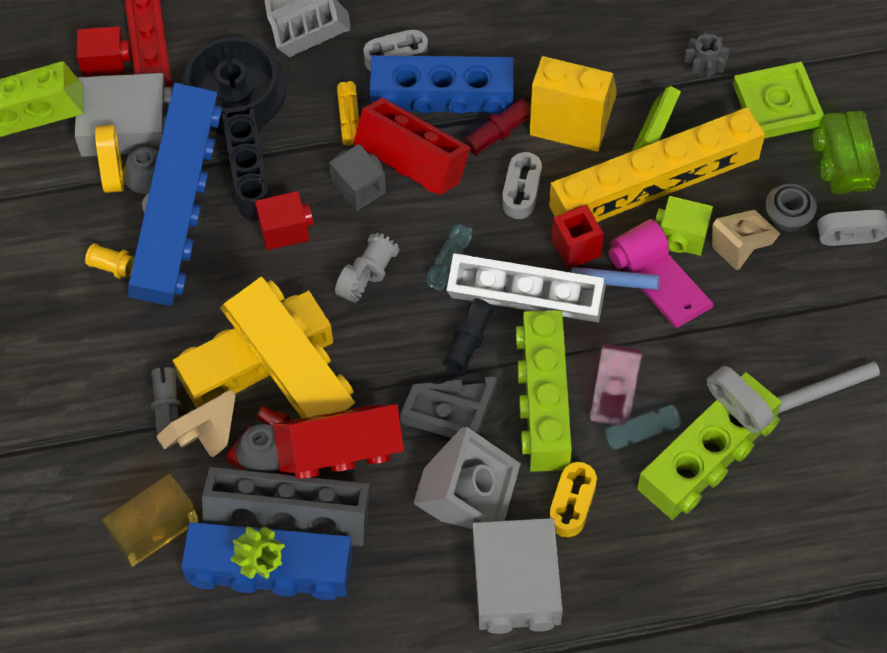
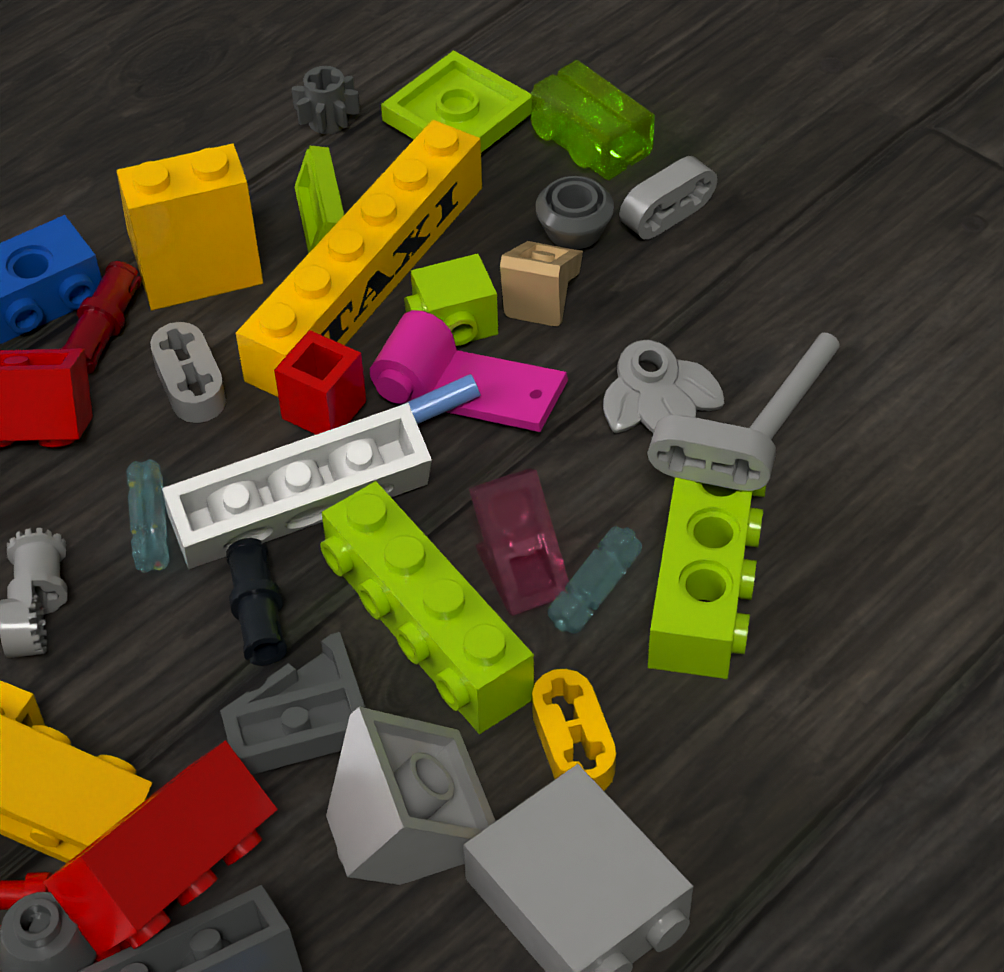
camera: 35 degrees left, 10 degrees down
none -> light grey plate [603,340,724,433]

